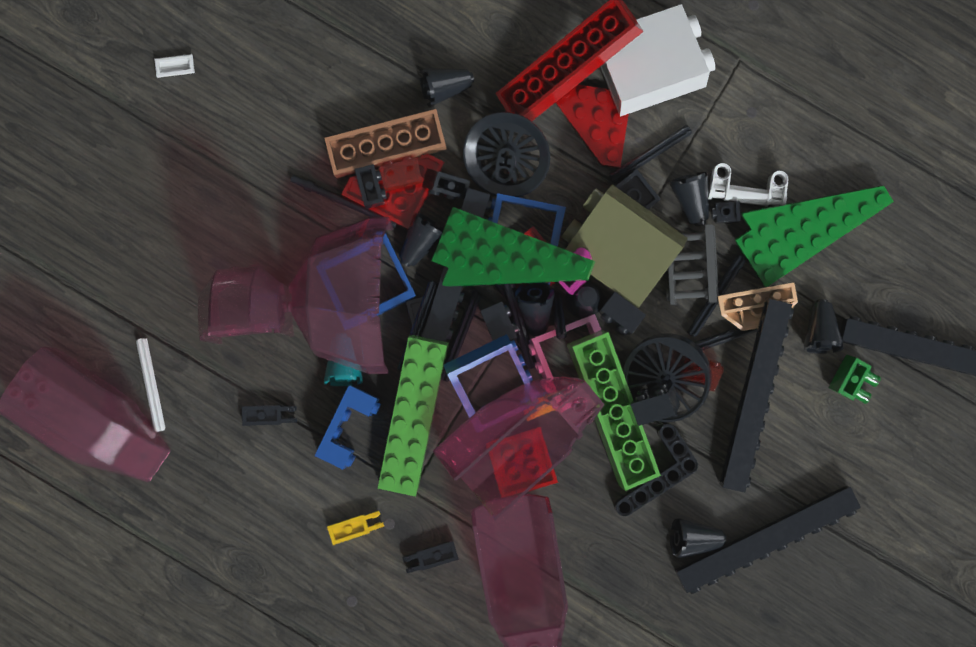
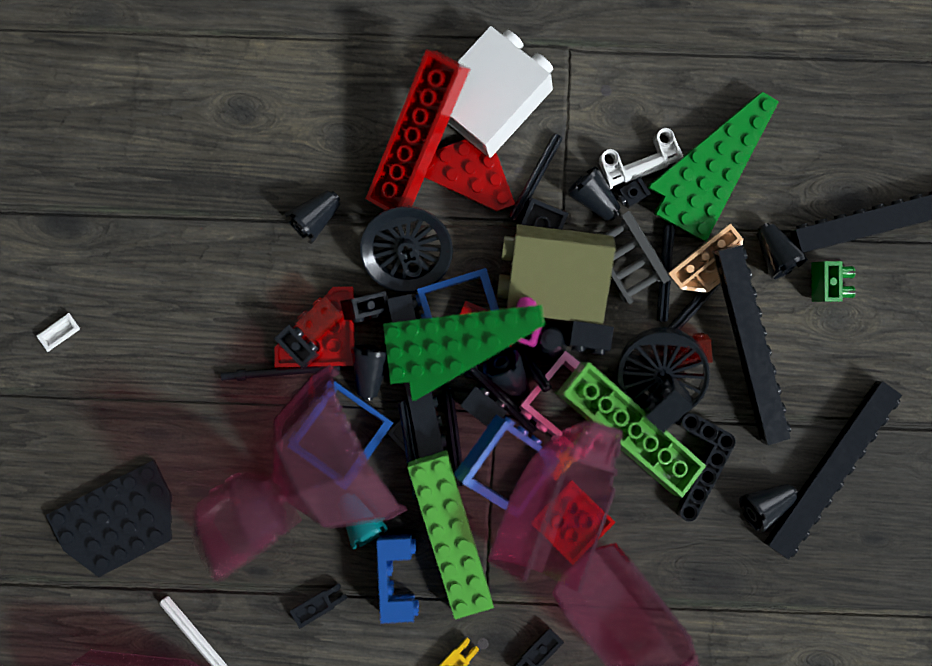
camera: 25 degrees left, 0 degrees up
nougat brick [324,109,447,178] -> none
none -> black plate [46,460,172,577]

